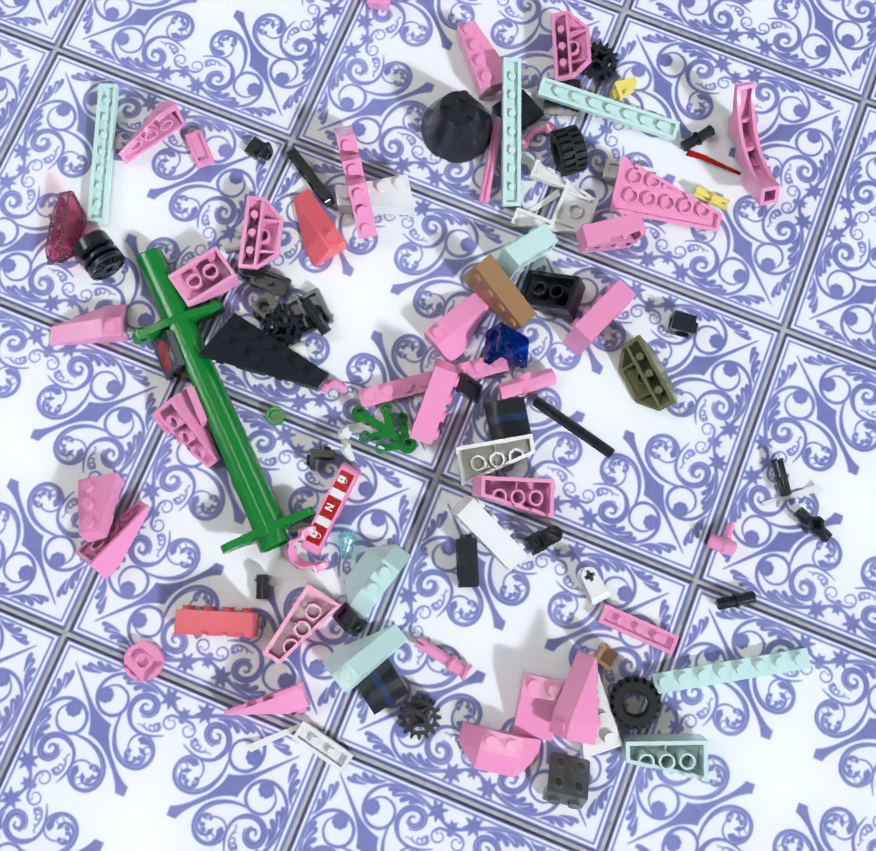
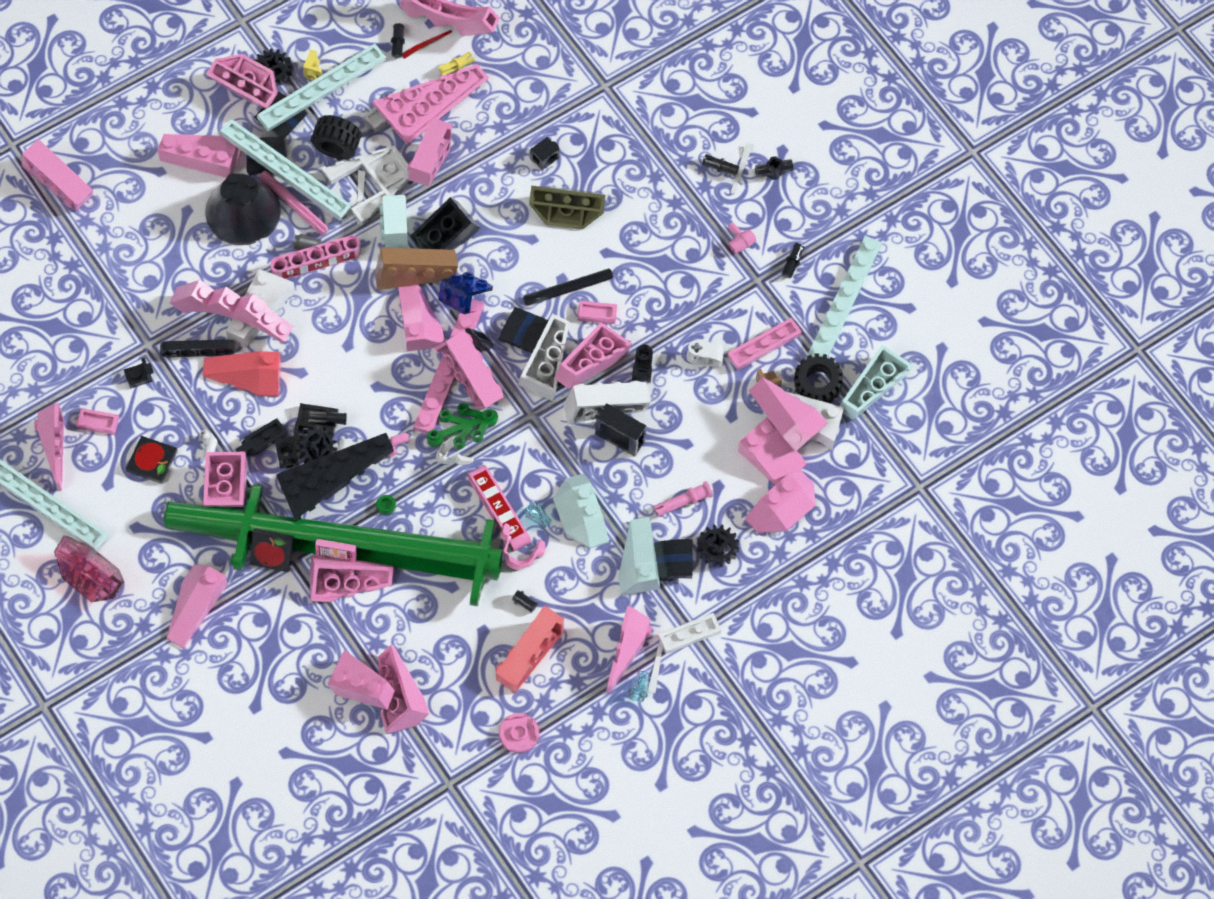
camera: 55 degrees left, 15 degrees down
black wheel [72,230,125,281] -> none
bright pink wedge [238,195,284,270] -> none
bright pink wedge [262,583,341,664] -> none
black bracket [307,446,336,471] -> none
black bracket [332,602,368,636] -> none
bright pink piece [497,368,557,400] -> none
bright pink piece [521,122,556,149] -> none
dark grey bracket [542,752,590,809] -> none
bright pink wedge [563,280,636,357] -> none
none -> tile [125,436,178,484]
none -> bright pink beam [270,235,361,279]
none -> flat silver cone [293,233,321,251]
none -> bright pink tile [577,301,617,324]
none -> clear light blue cone [628,671,649,702]

